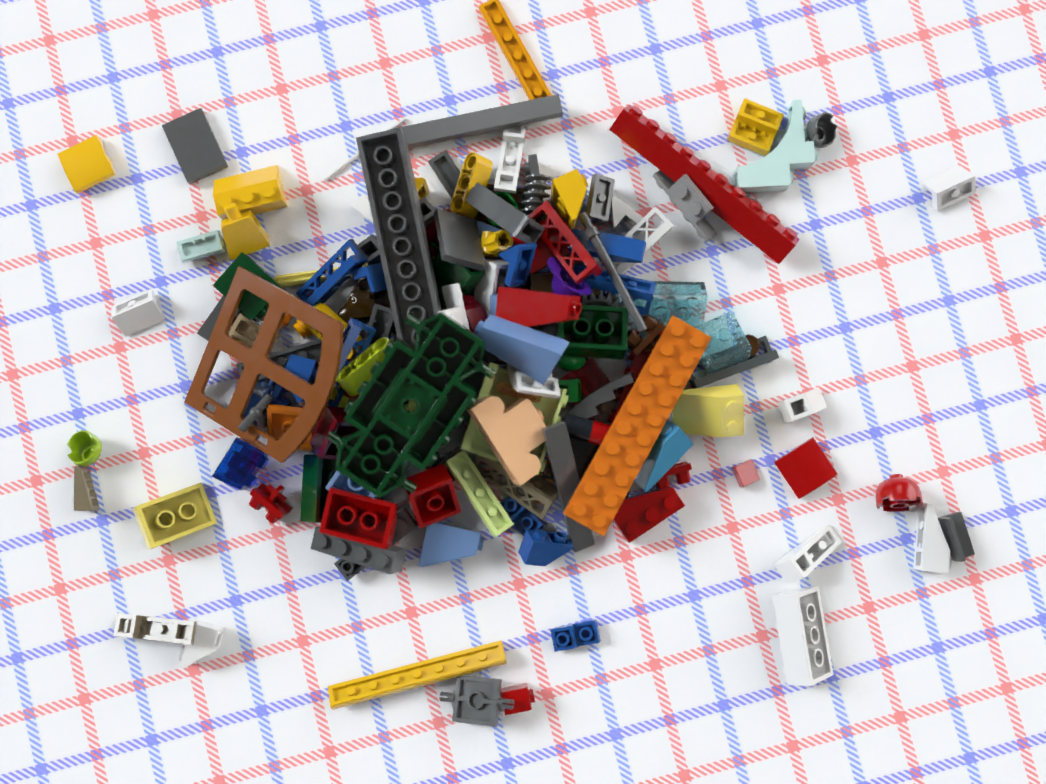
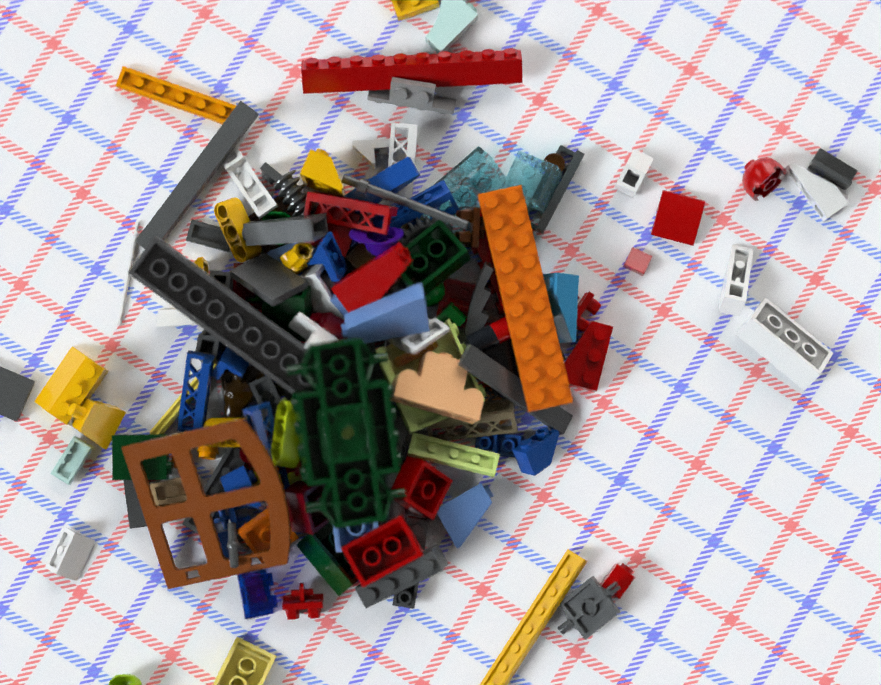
camera: 40 degrees left, 0 degrees up
blue slope [550,619,601,652] -> none
panel [586,173,615,225] -> none
light yellow slope [672,384,744,438] -> none

